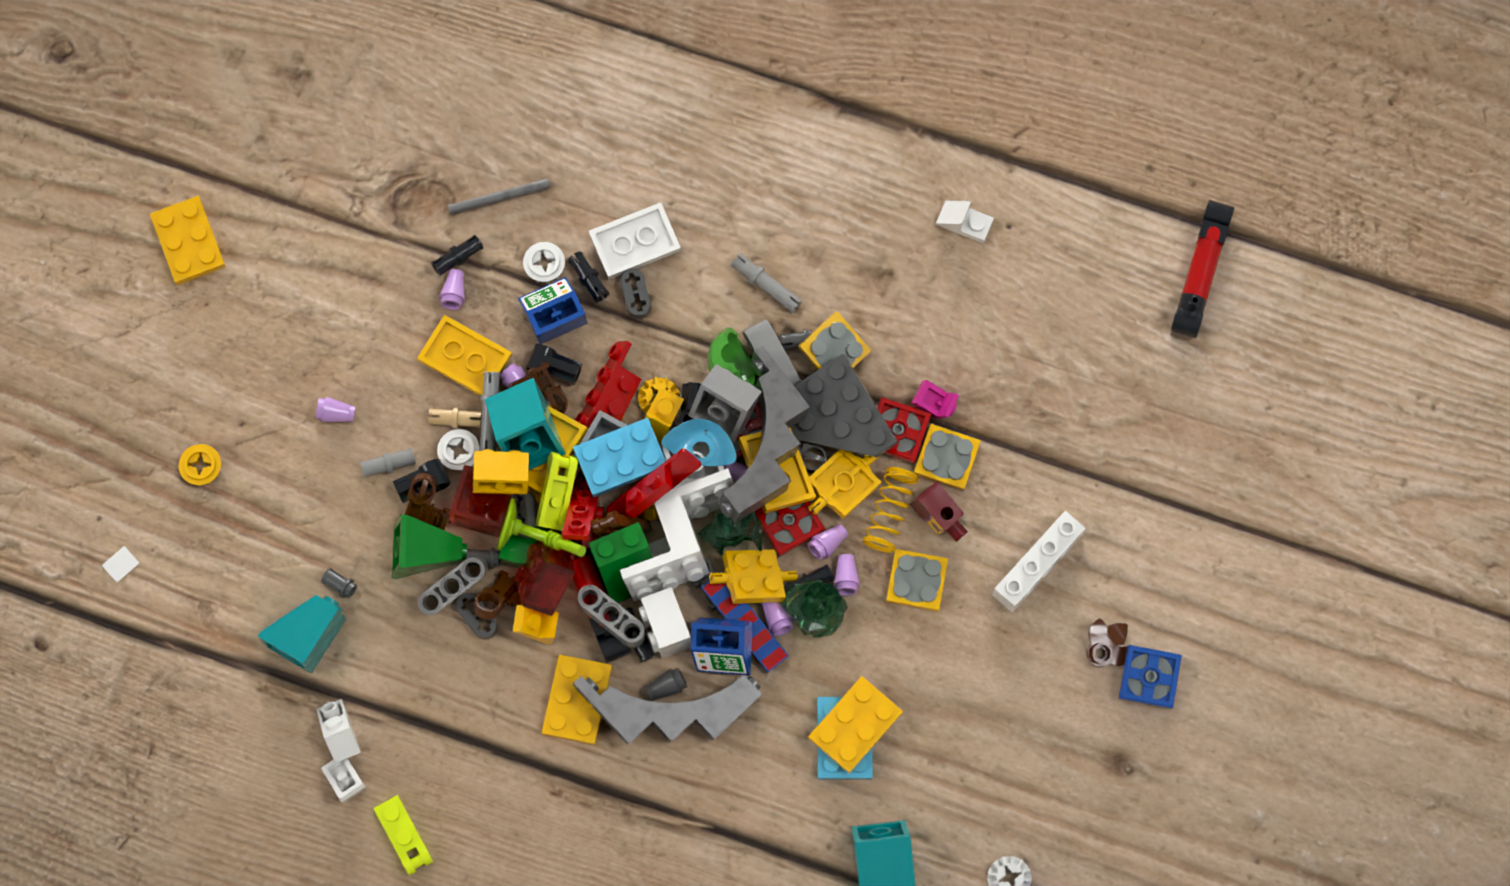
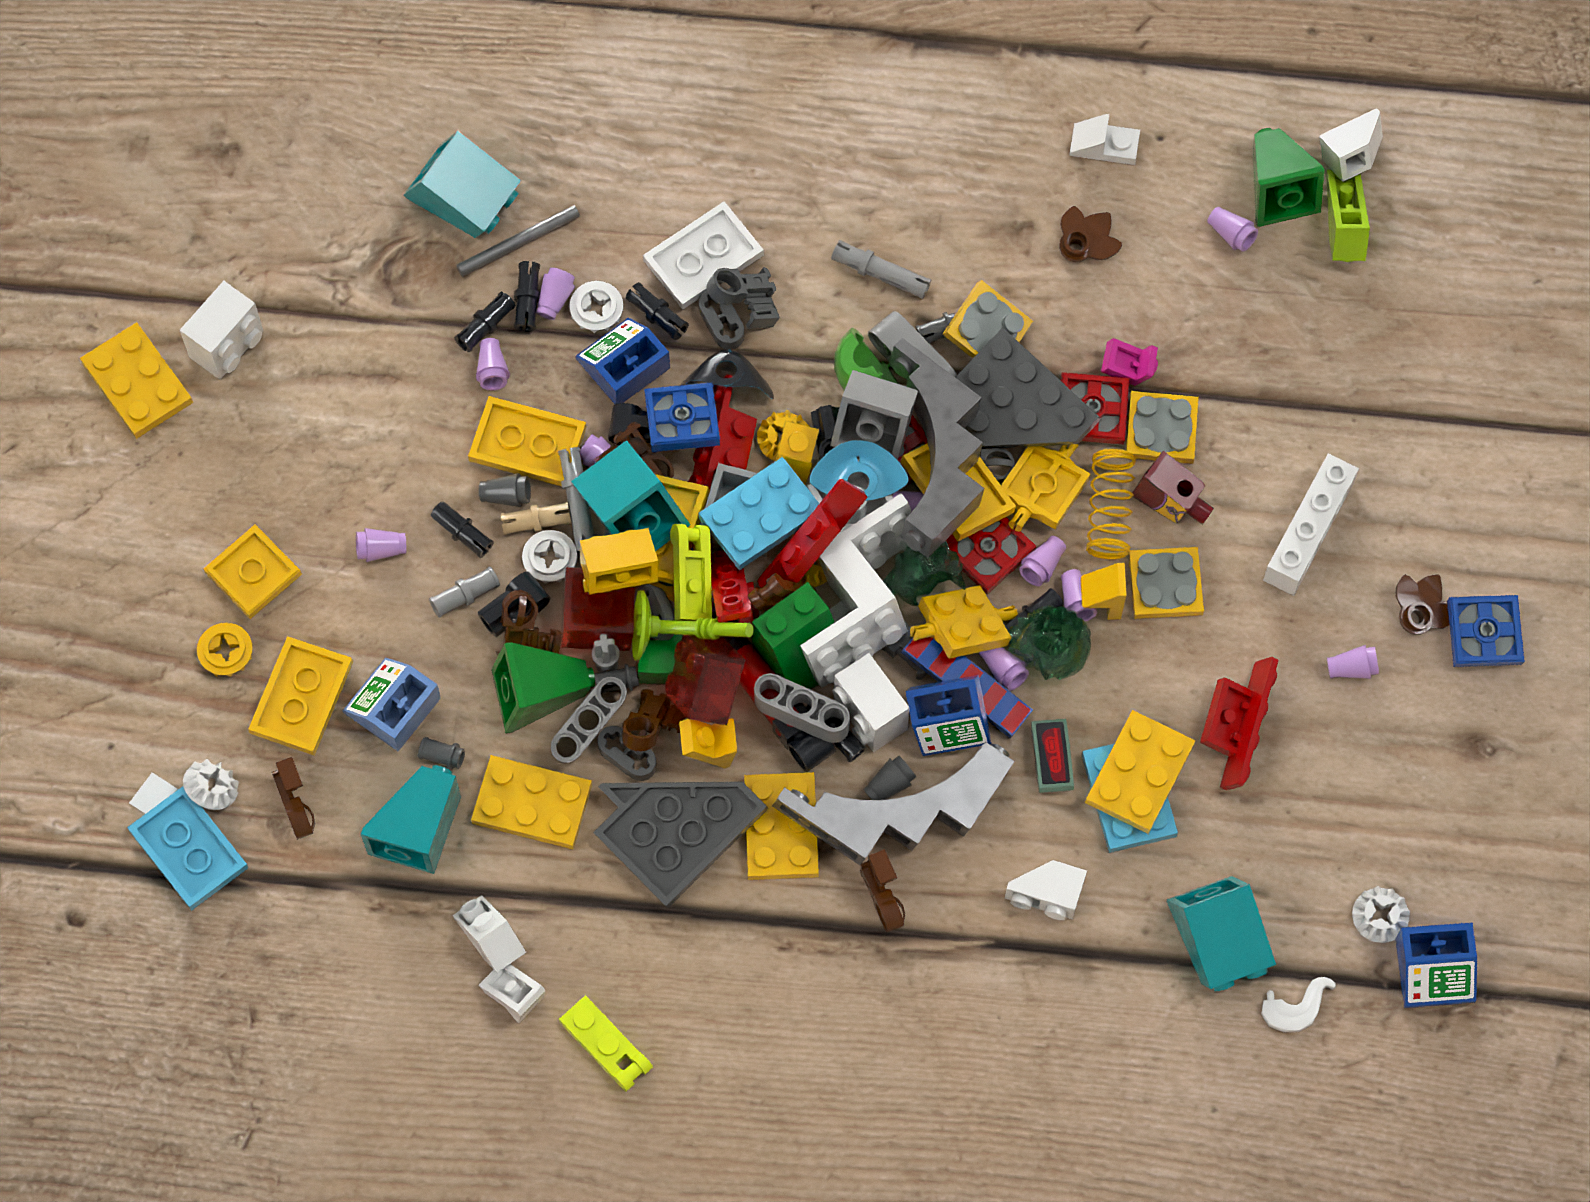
camera: 15 degrees left, 5 degrees down
piece [1171,200,1234,339] -> none
none -> medium azure plate [127,786,248,911]
none -> white brick [180,281,263,380]
none -> white gear [183,759,239,810]
none -> yellow plate [203,524,302,619]
none -> yellow plate [248,636,353,756]
none -> reddish brown piece [272,757,315,840]
none -> medium blue slope [343,657,441,751]
none -> slope [403,131,521,238]
none -> black axle [431,501,494,558]
none -> yellow plate [471,755,592,849]
none -> dark grey cone [479,473,531,507]
none -> black pin [514,261,540,332]
none -> lavender cone [536,268,575,320]
none -> light grey axle [592,634,620,673]
none -> dark grey wing [593,782,769,908]
none -> blue piece [644,383,720,452]
none -> black piece [681,350,774,399]
none -> dark grey piece [706,267,780,329]
none -> reddish brown piece [860,849,905,933]
none -> white slope [1005,860,1087,920]
none -> slope [1031,719,1074,793]
none -> reddish brown plate [1059,206,1122,262]
none -> yellow slope [1081,563,1126,620]
none -> red bracket [1200,657,1279,791]
none -> lavender cone [1207,207,1258,251]
none -> green slope [1253,128,1325,227]
none -> white slope [1319,108,1383,182]
none -> lime slope [1326,170,1370,262]
none -> lavender cone [1327,645,1379,679]

